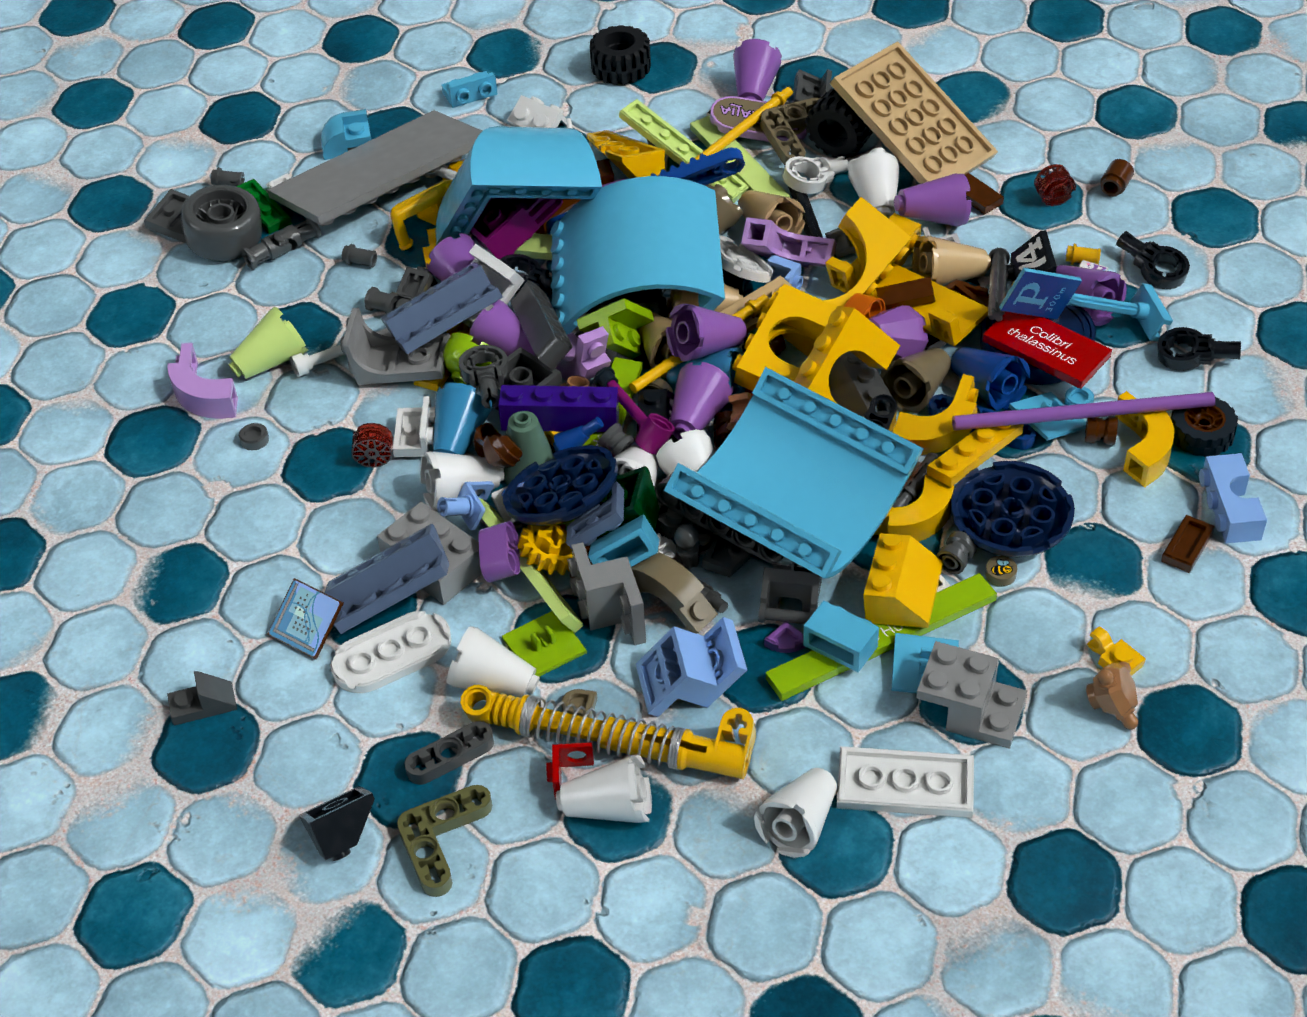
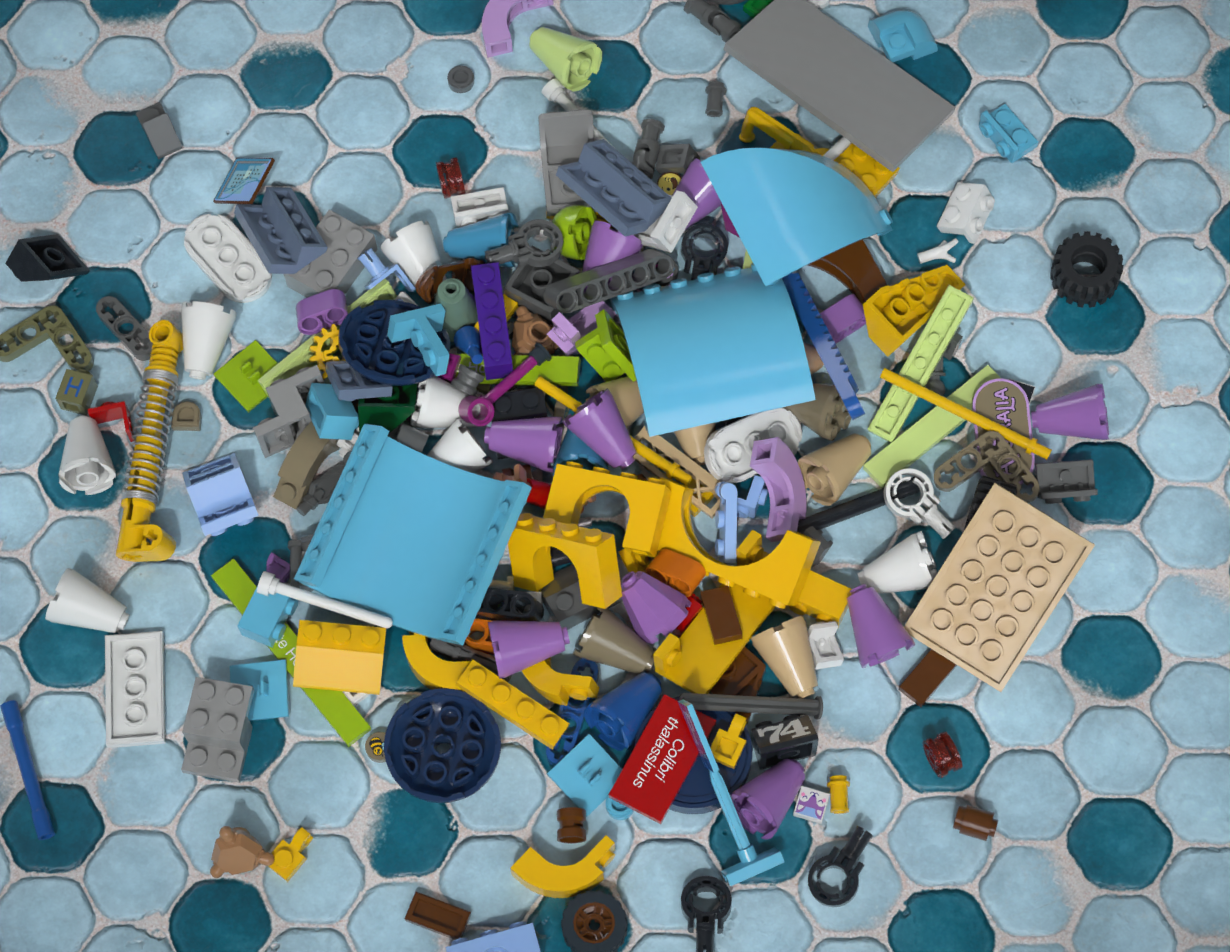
camera: 80 degrees right, 20 degrees up
dark grey wheel [937,531,978,574] -> none
medium lavender piece [952,392,1215,431] -> none
none -> blue piece [0,700,55,840]
none -> olive brick [55,369,98,416]
none -> white piece [257,571,393,628]
none -> medium azure bracket [387,303,450,376]
none -> medium lavender cone [488,621,570,679]
none -> light blue plate [714,481,737,563]

